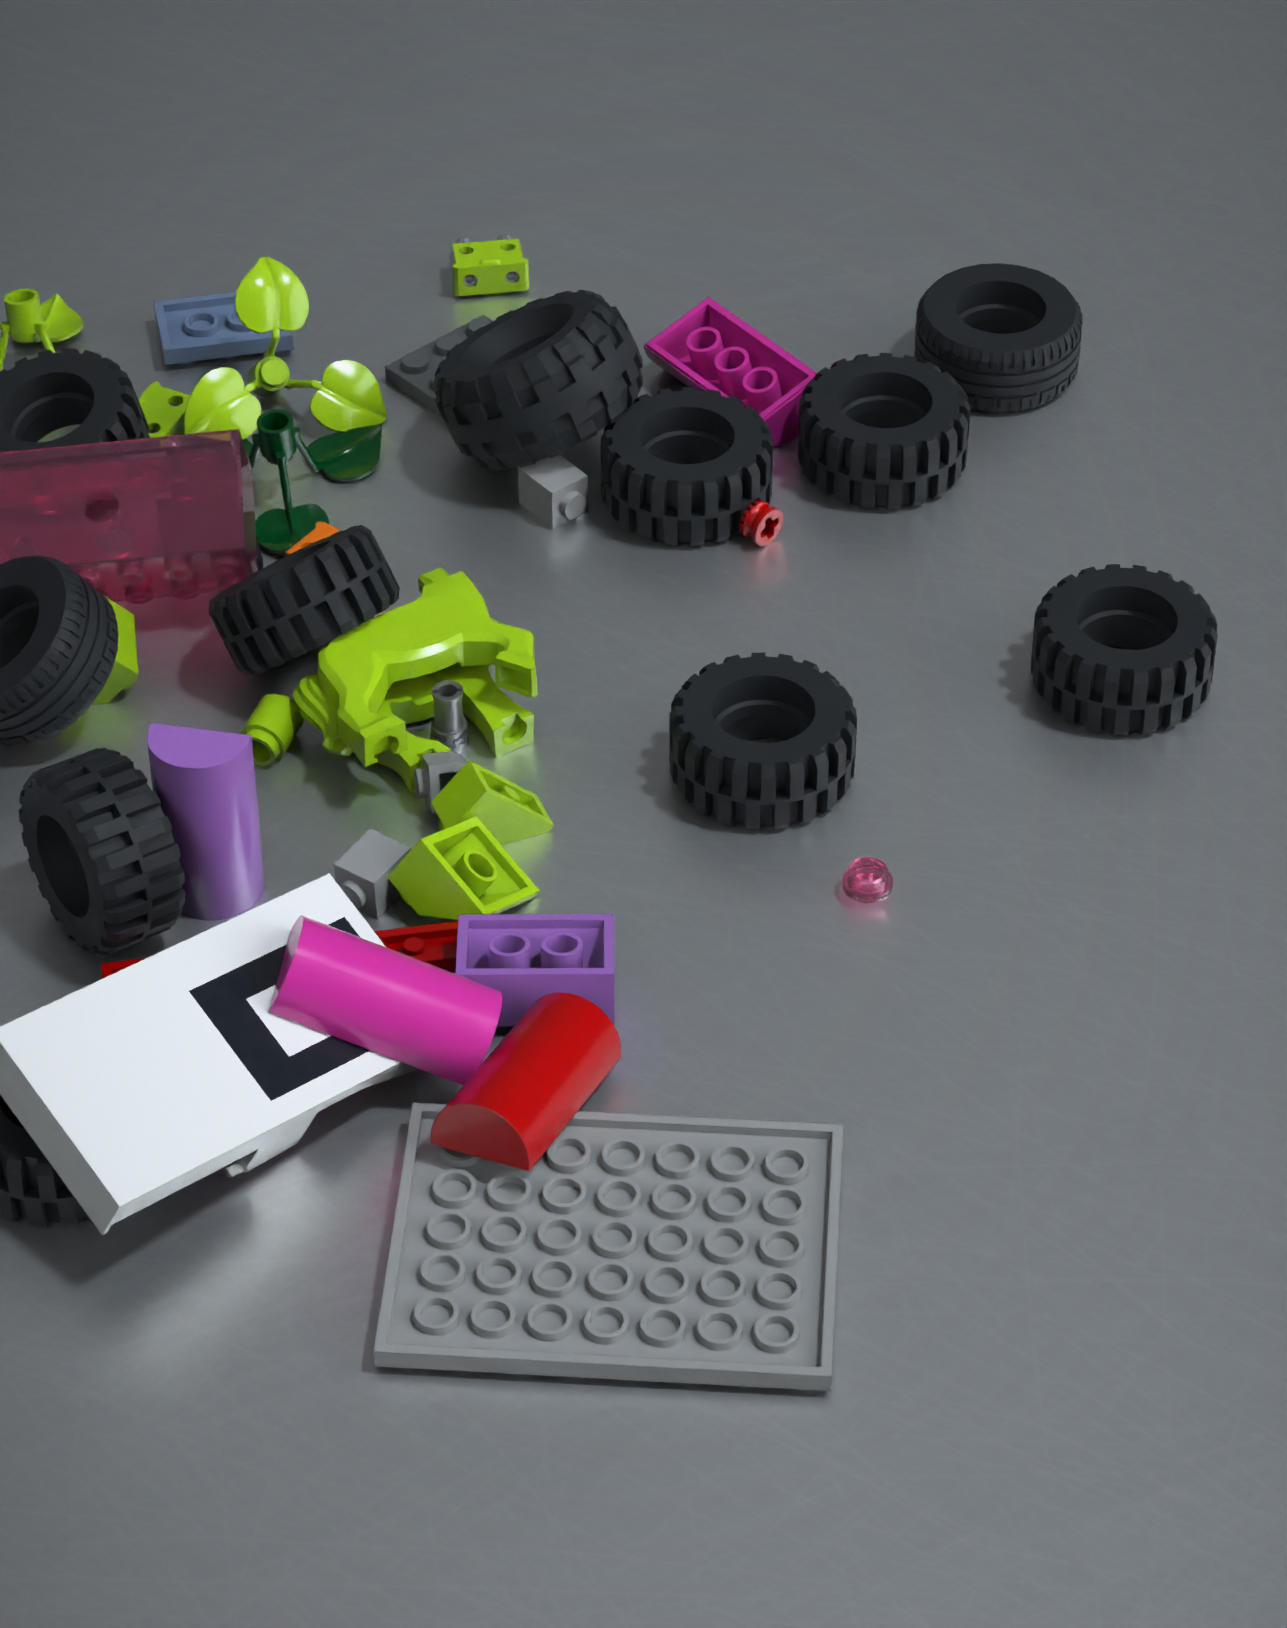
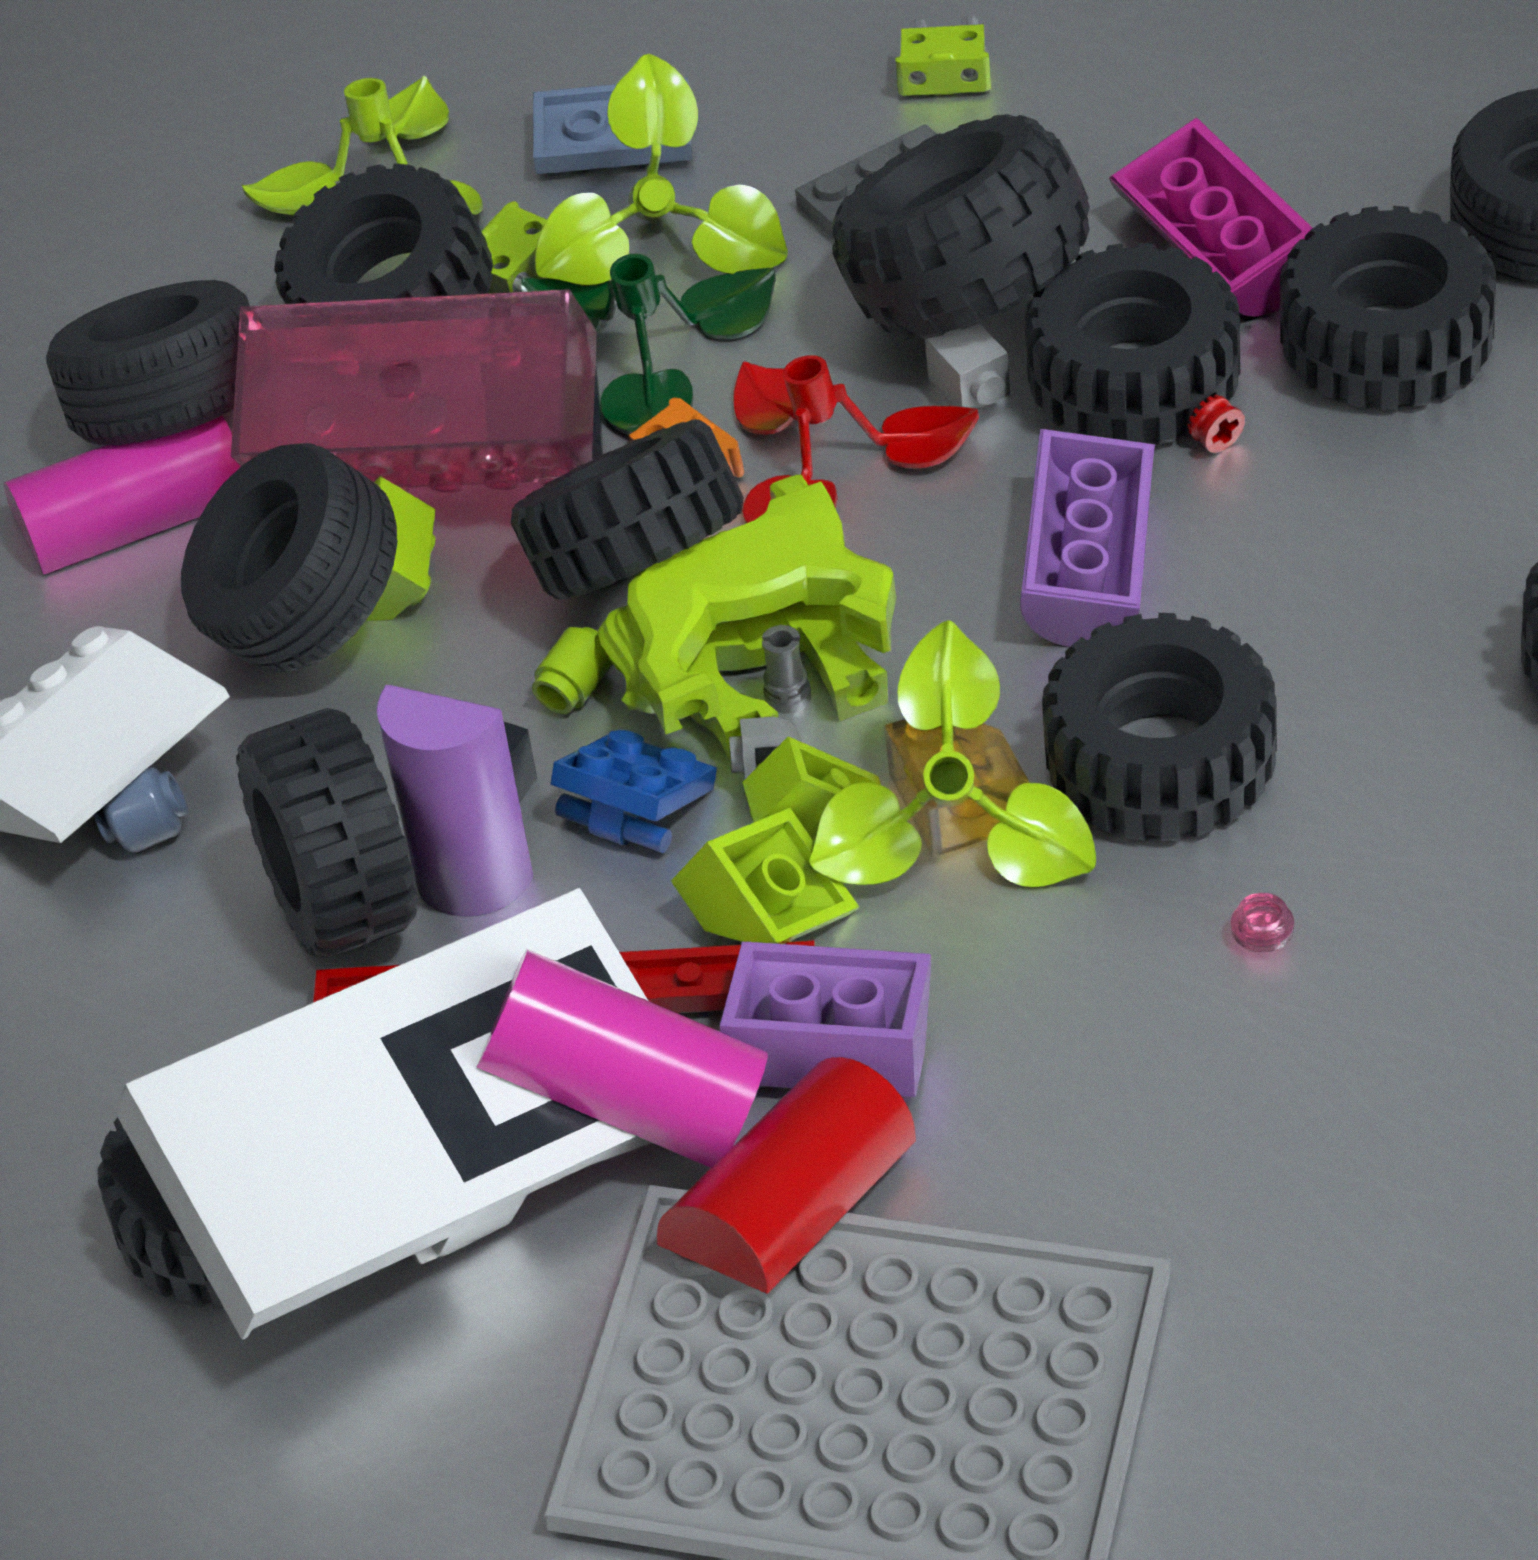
camera: 15 degrees right, 5 degrees up
light grey brick [334,828,411,919] -> none
none -> blue plate [550,730,717,853]
none -> red plant [733,355,979,523]
none -> lime plant [809,620,1096,888]
none -> clear yellow slope [884,719,1030,857]
none -> medium lavender brick [1020,429,1154,647]

